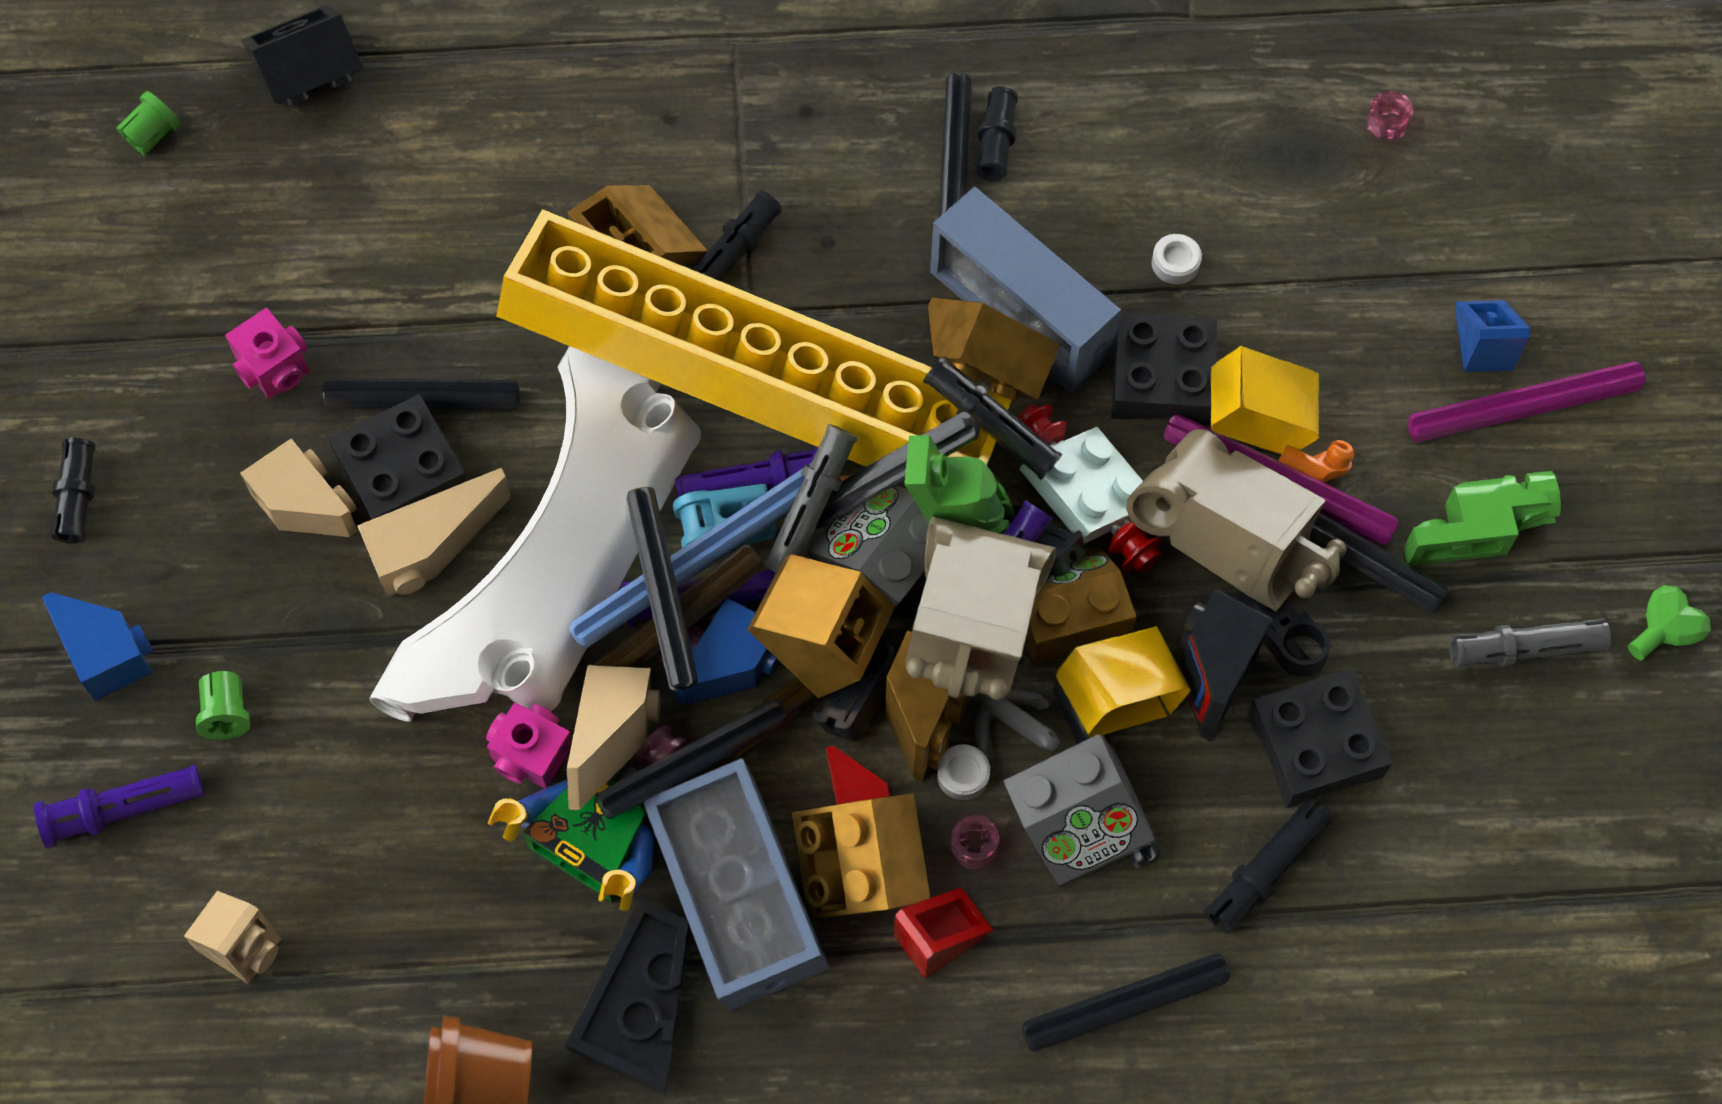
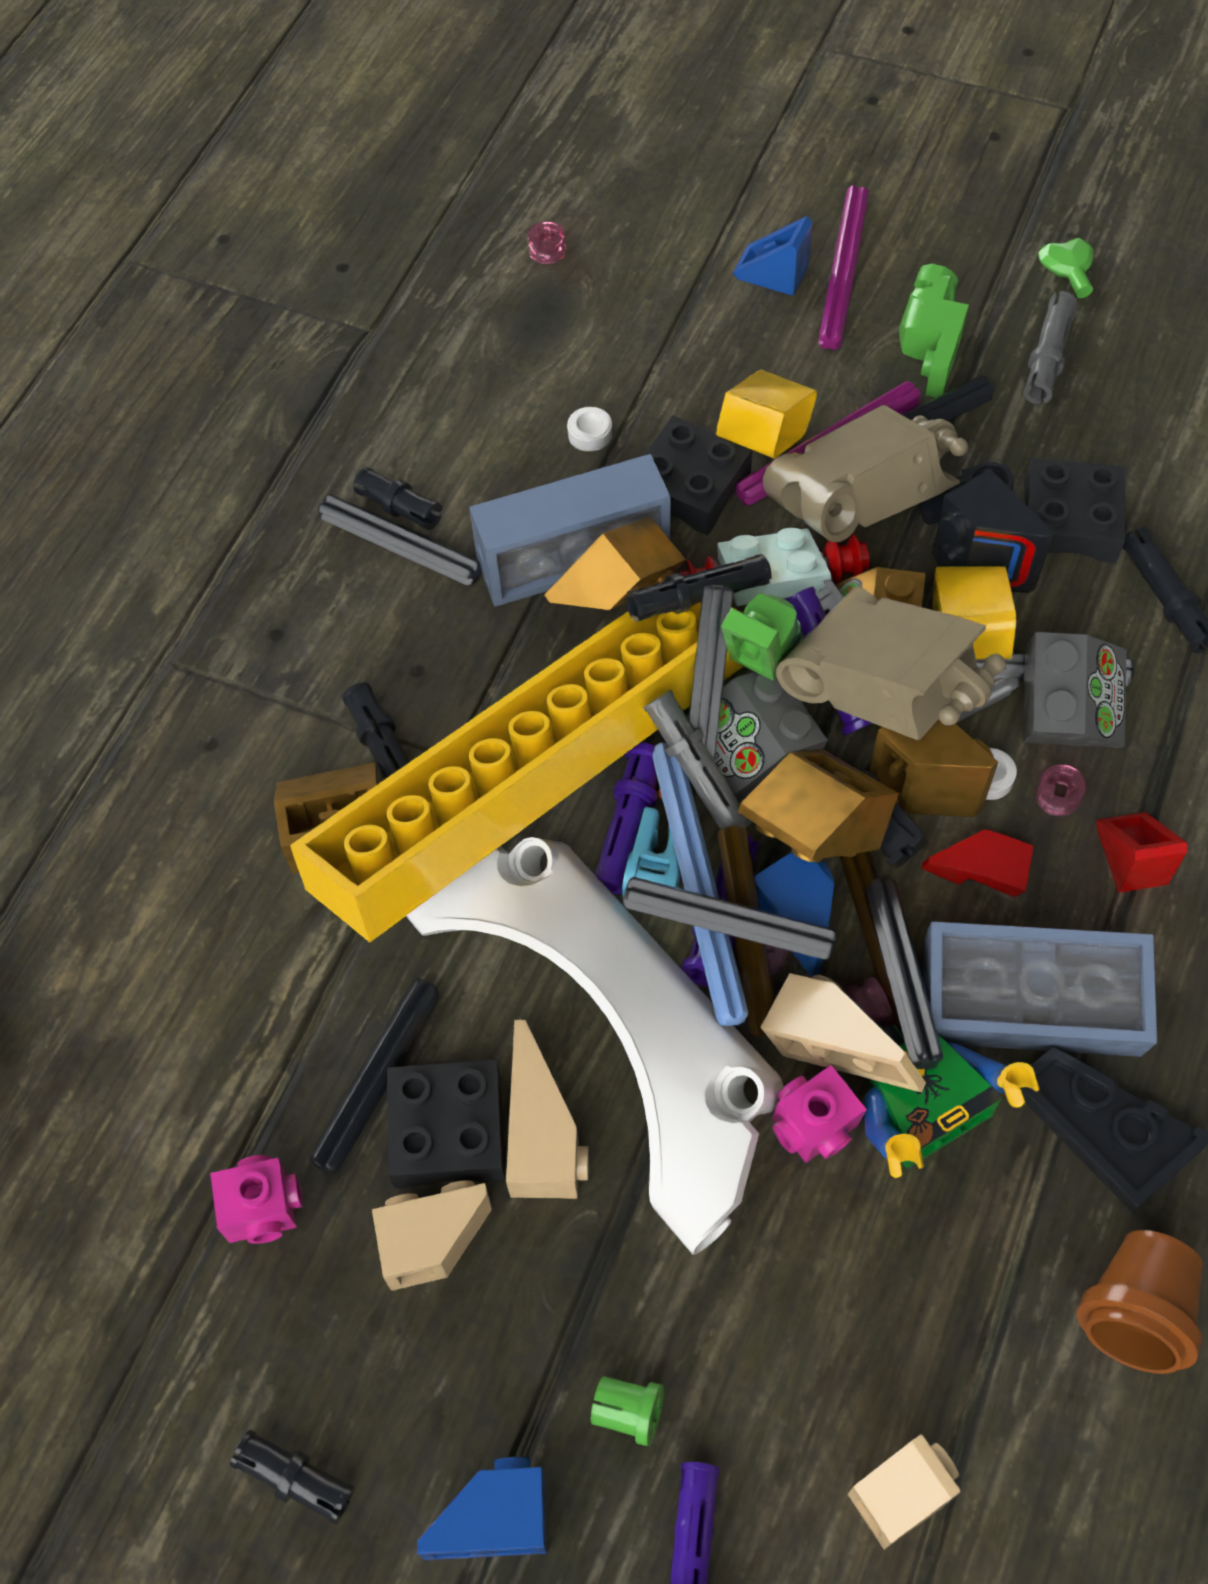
camera: 60 degrees left, 5 degrees down
pearl gold slope [792,793,930,919] -> none
orange arm [1279,440,1355,483] -> none

